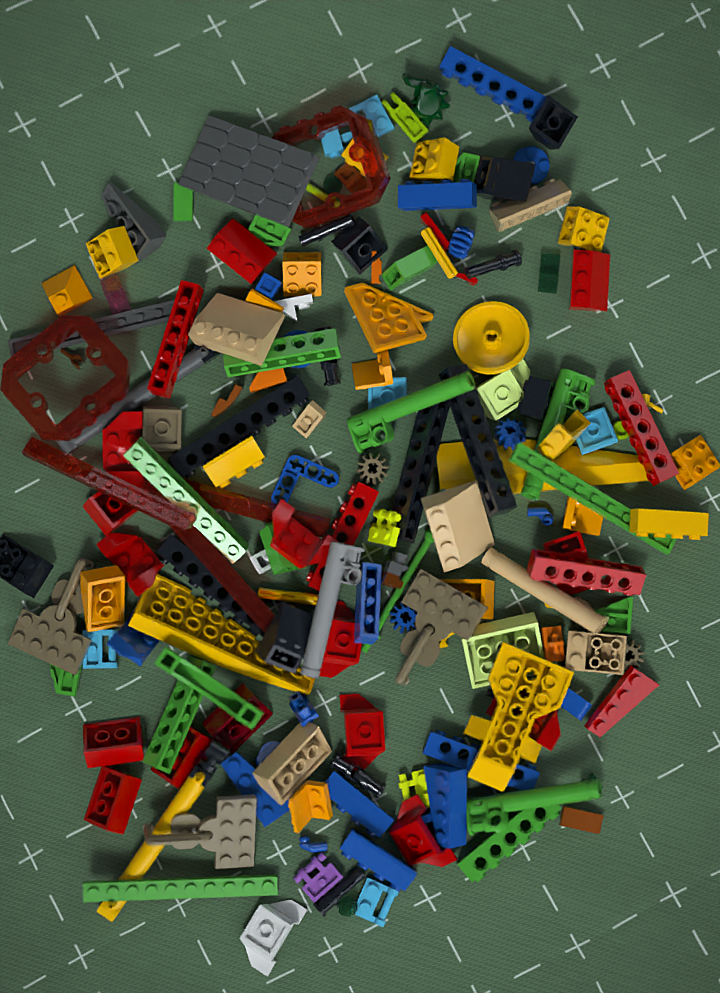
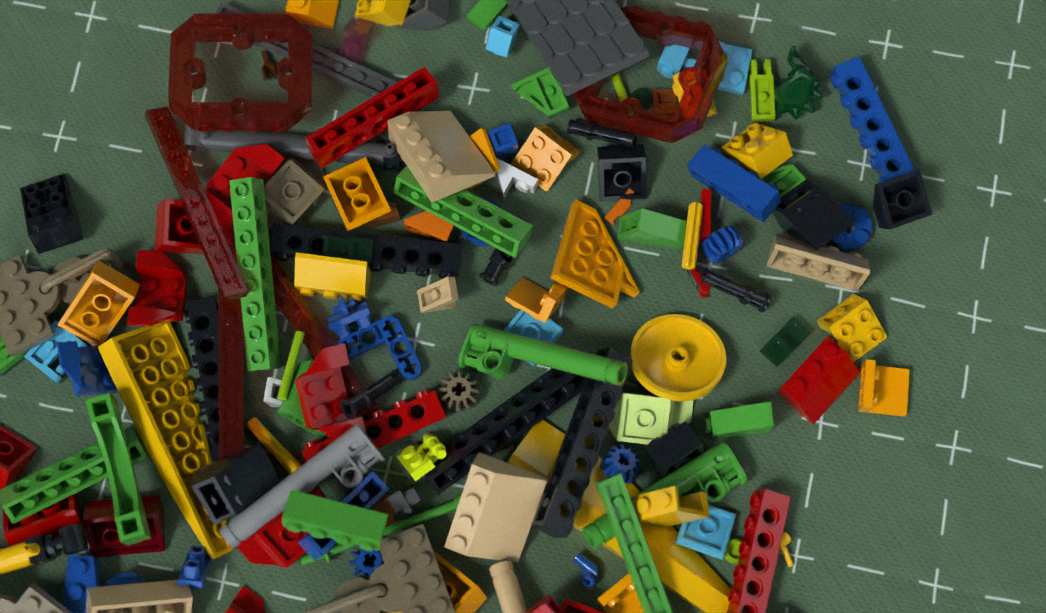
camera: 35 degrees right, 10 degrees down
red slope [206,218,278,284] -> none
none -> lime bar [277,331,305,400]
none -> bright green brick [282,490,388,551]
none -> clear green slope [322,235,373,264]
none -> light orange slope [323,157,391,231]
none -> blue hips [327,296,371,339]
none -> black pin [340,370,403,419]
none -> medium azure brick [486,16,520,58]
none -> bright green slope [705,402,774,439]
none -> light orange bracket [858,359,910,417]

